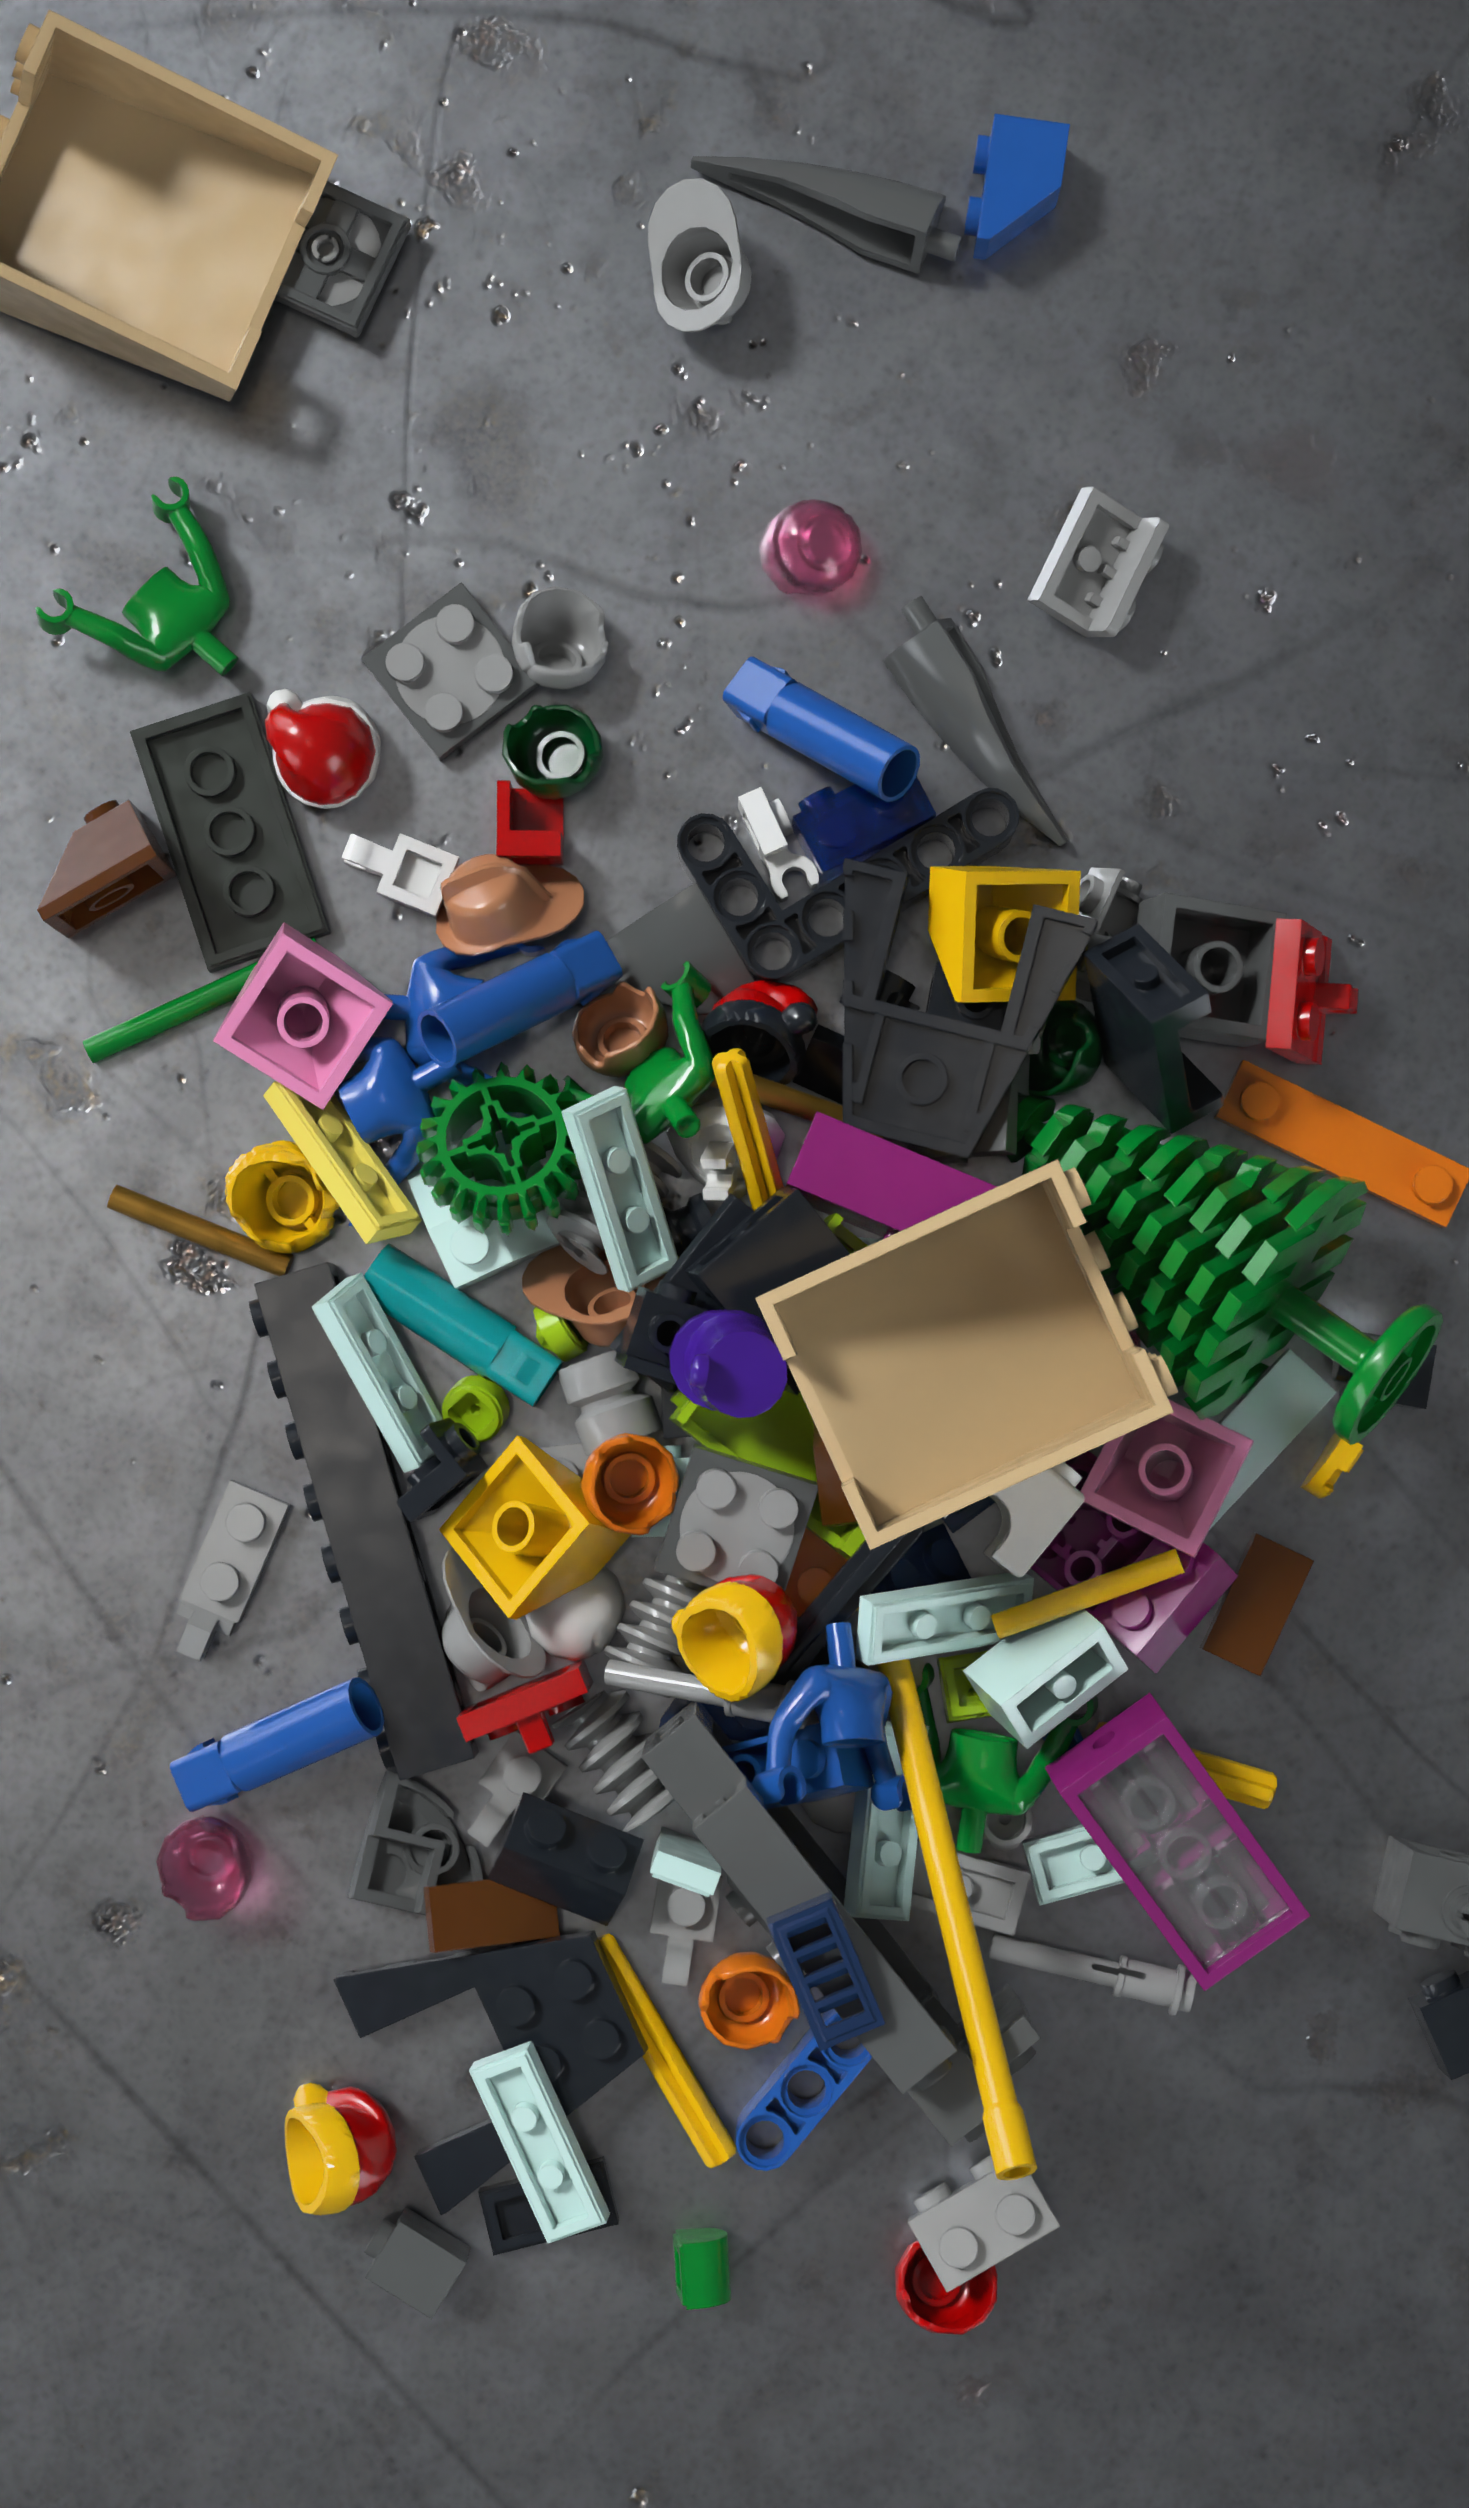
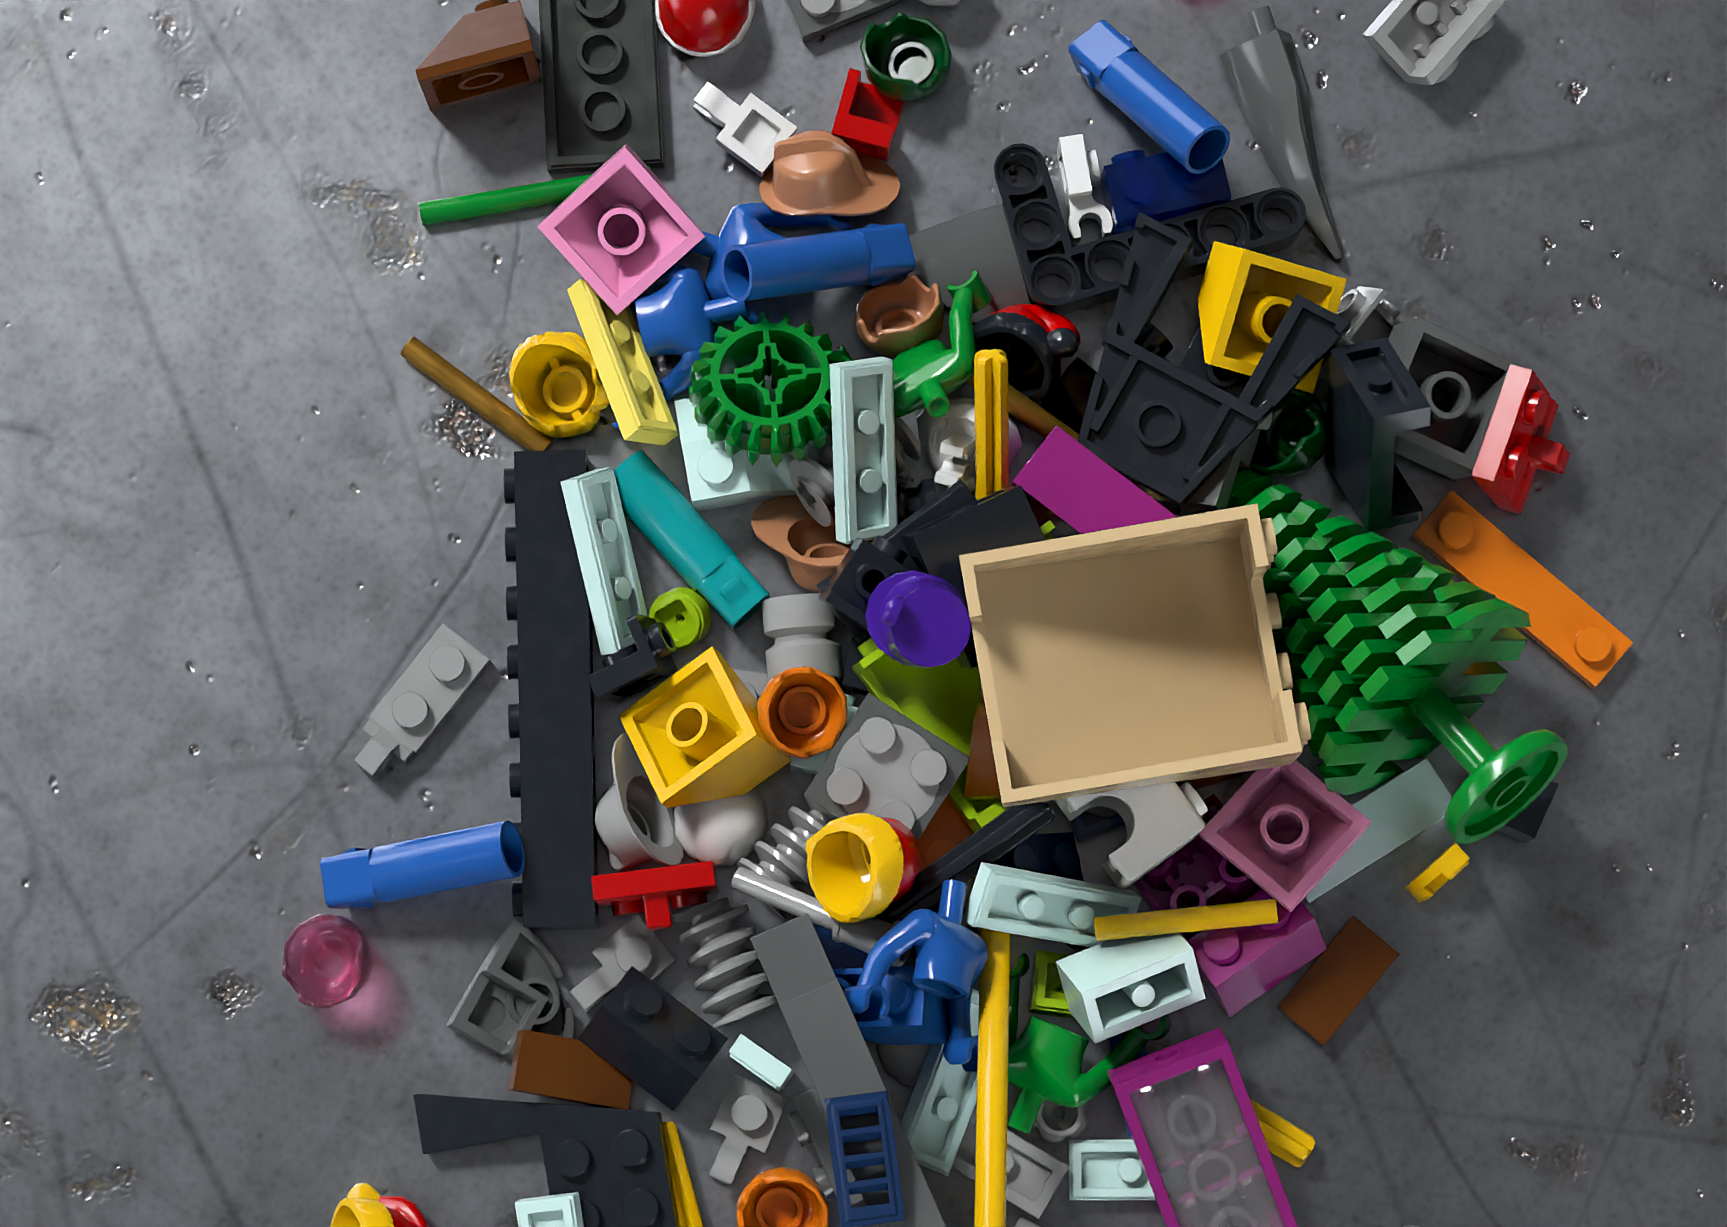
camera: 15 degrees right, 5 degrees down
lime tile [533,1307,588,1362] -> none

